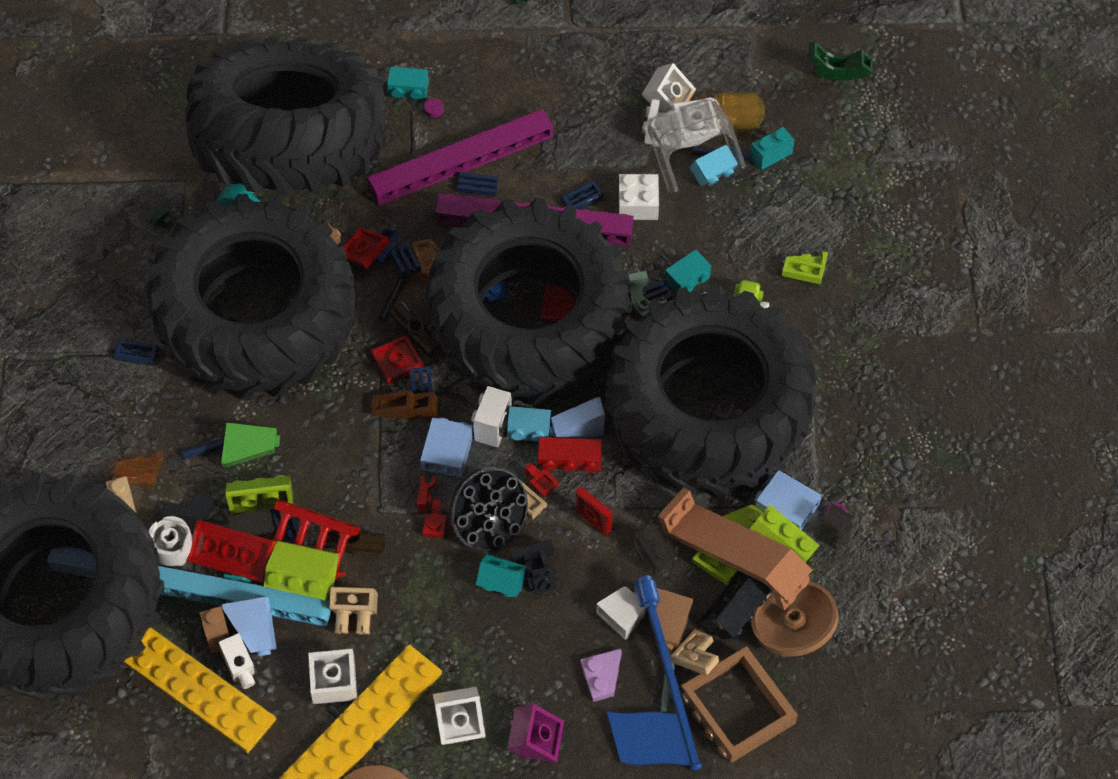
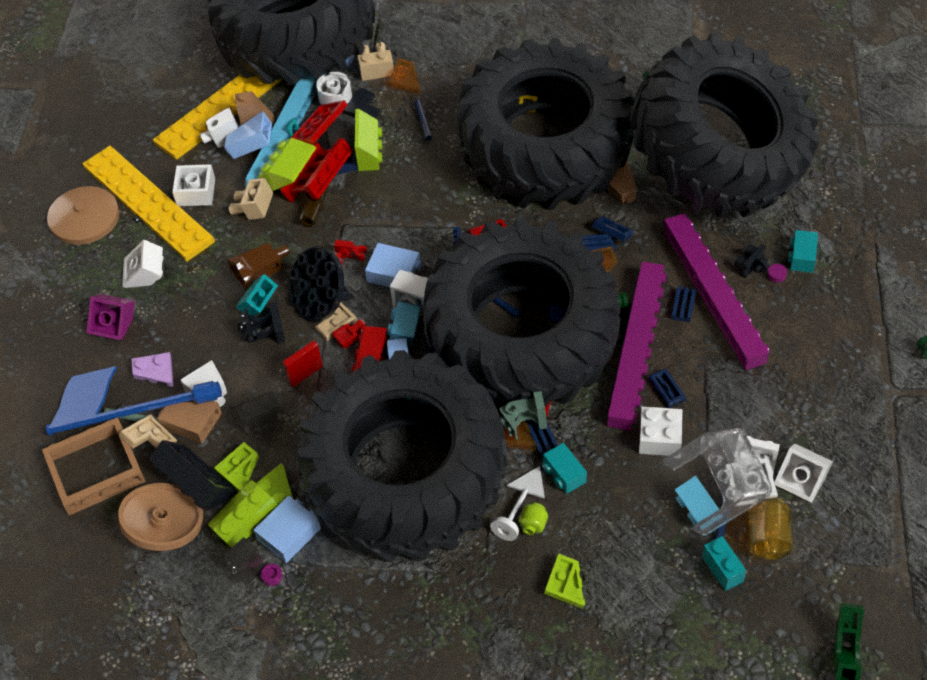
camera: 100 degrees right, 5 degrees down
bright green slope [221,423,280,468] -> none
red tile [343,227,390,269] -> none
reddish brown slope [371,390,439,419] -> none
nougat panel [658,487,812,610] -> none
none -> reddish brown piece [227,243,290,291]
none -> black hips [735,244,769,279]

